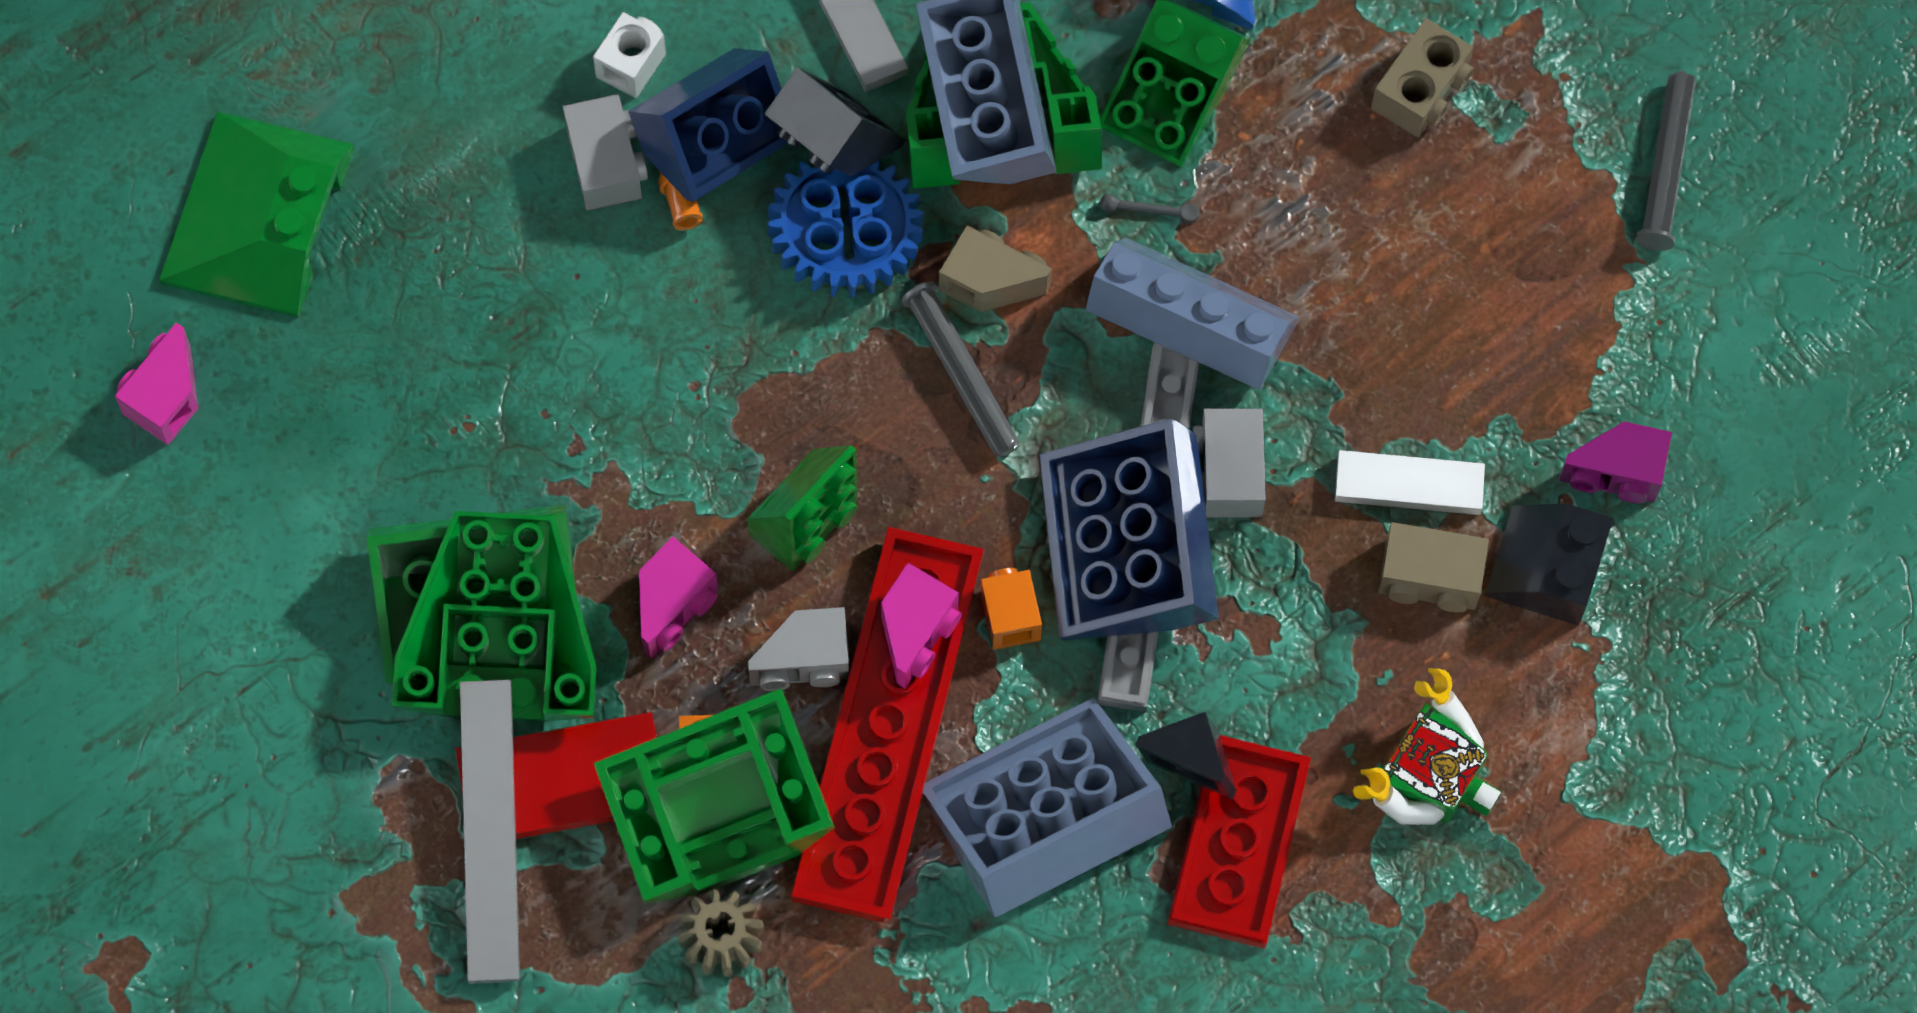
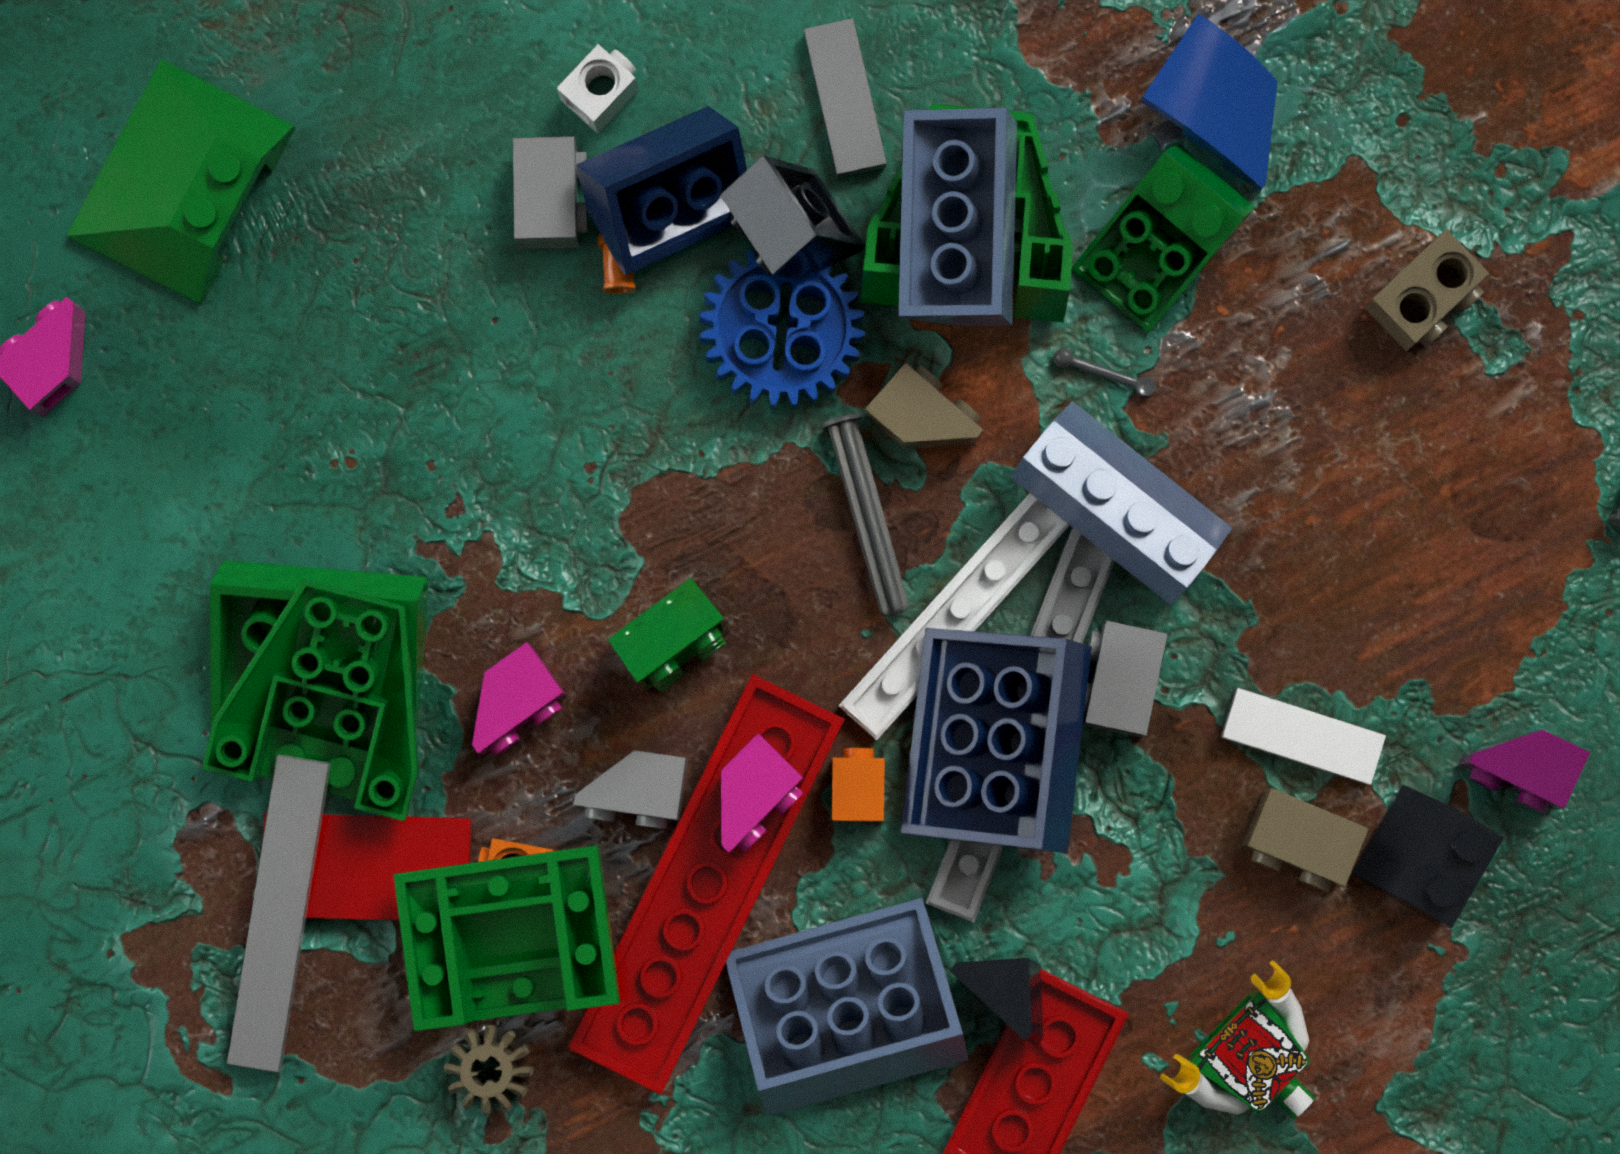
camera: 20 degrees right, 15 degrees up
none -> white tile [838,493,1070,741]

